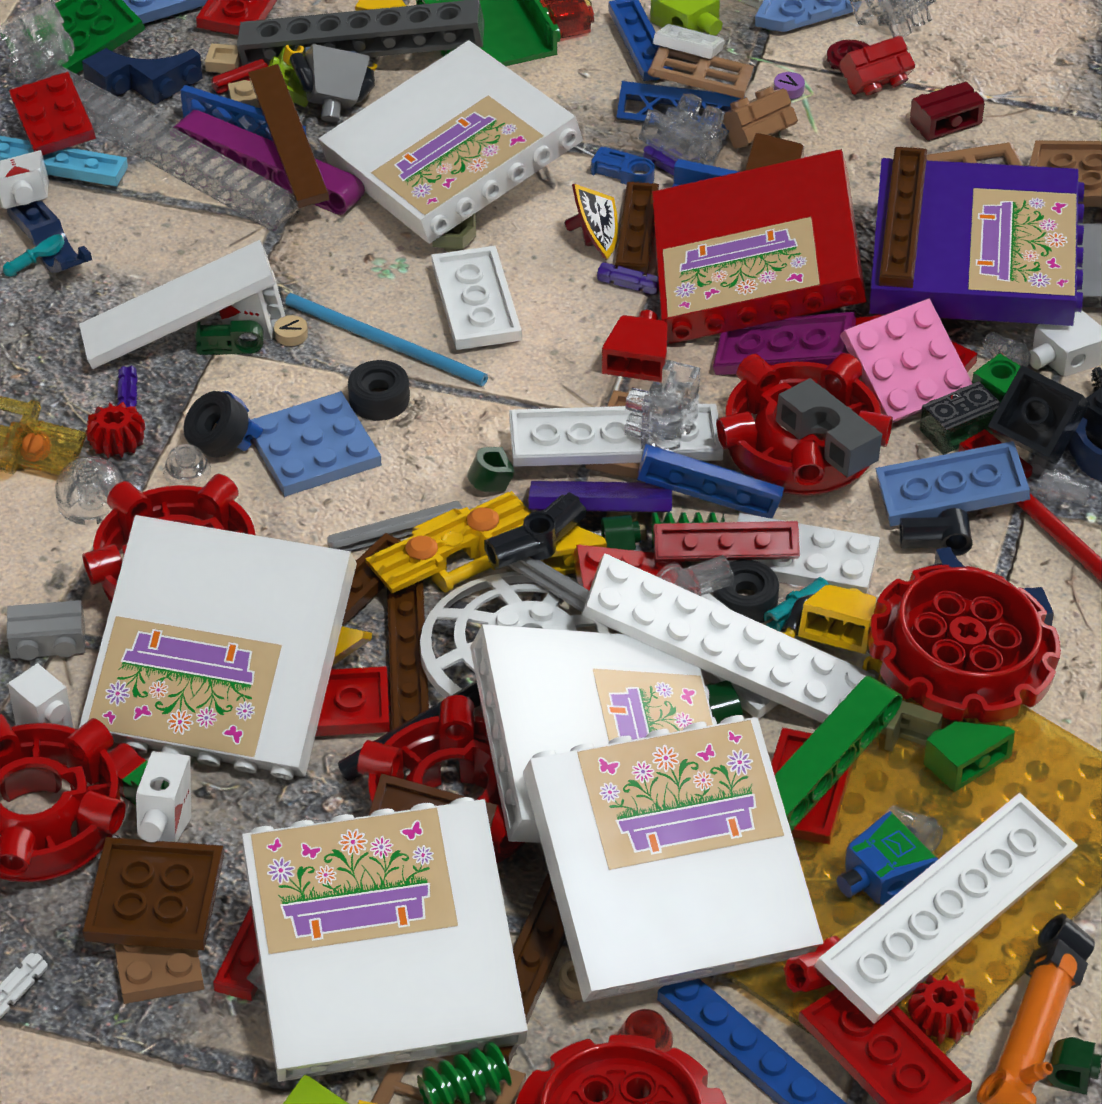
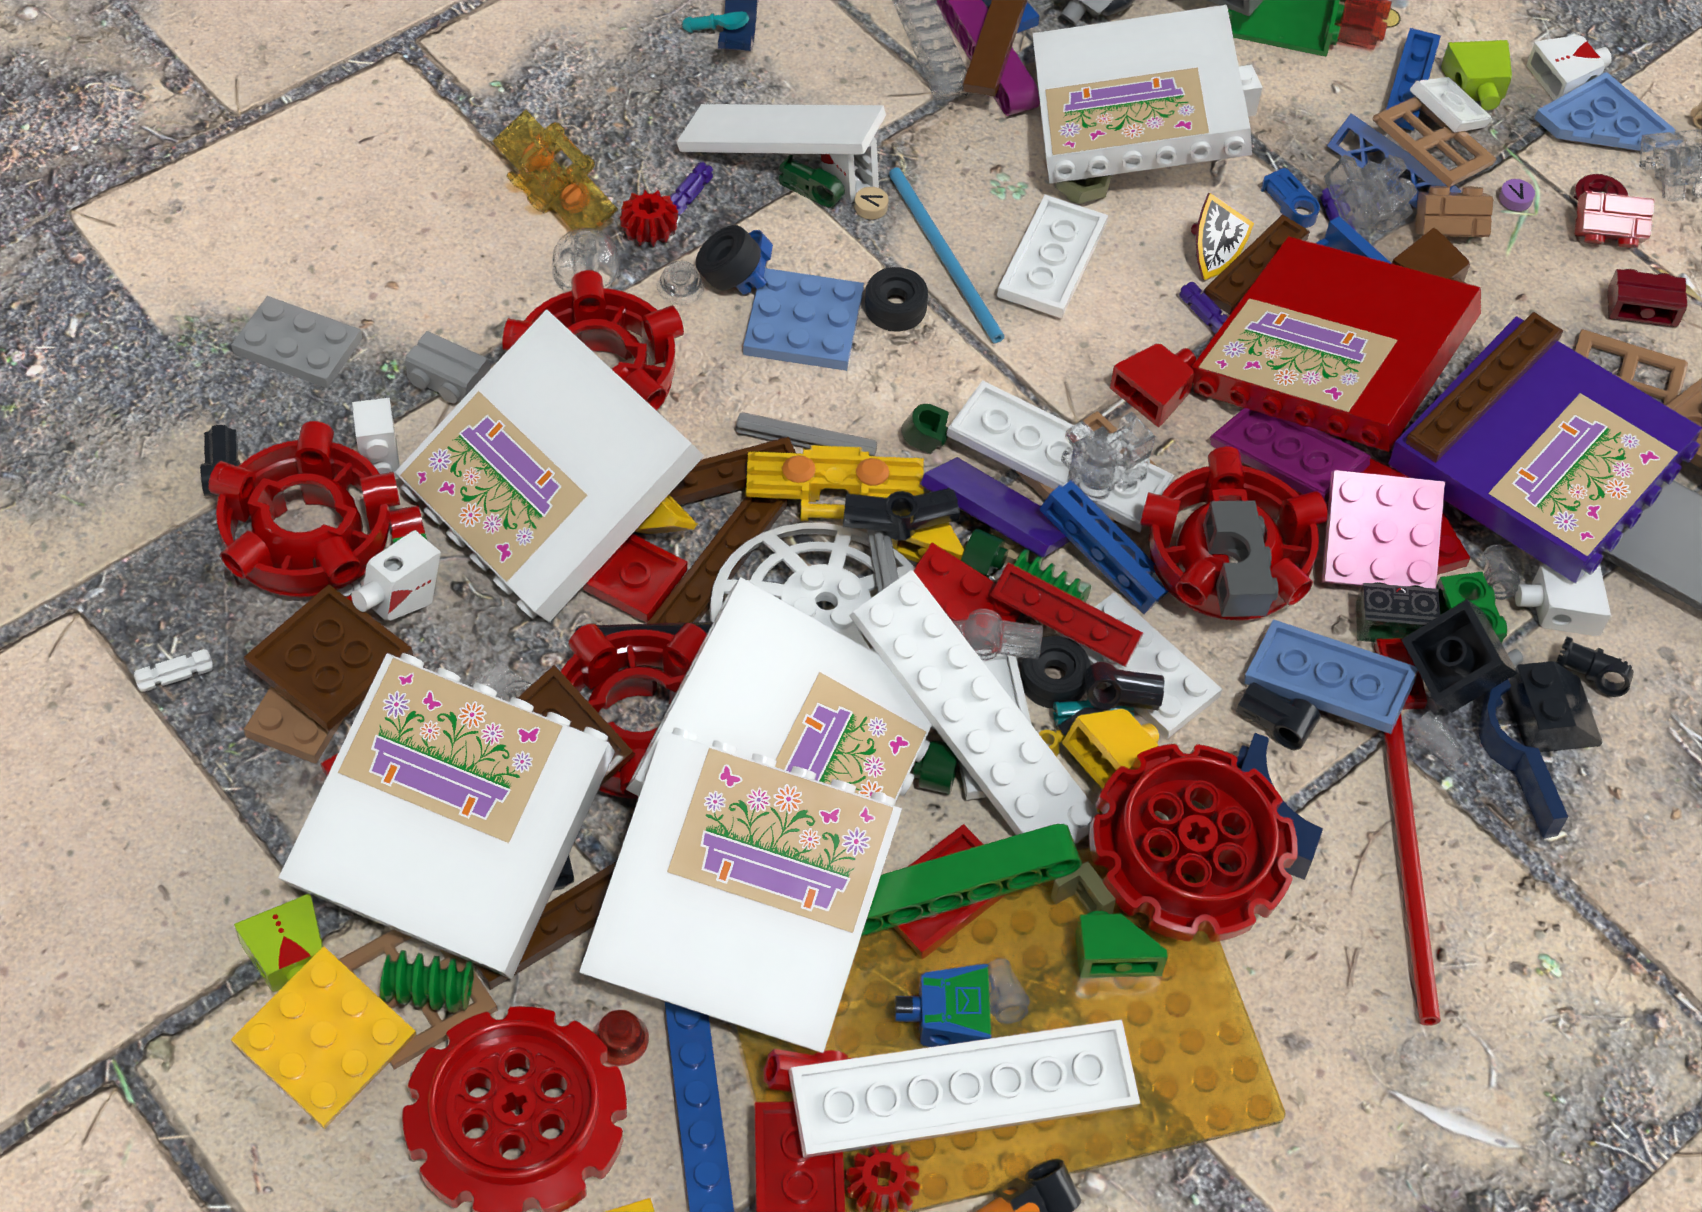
camera: 30 degrees right, 10 degrees up
none -> black piece [1084,662,1165,710]

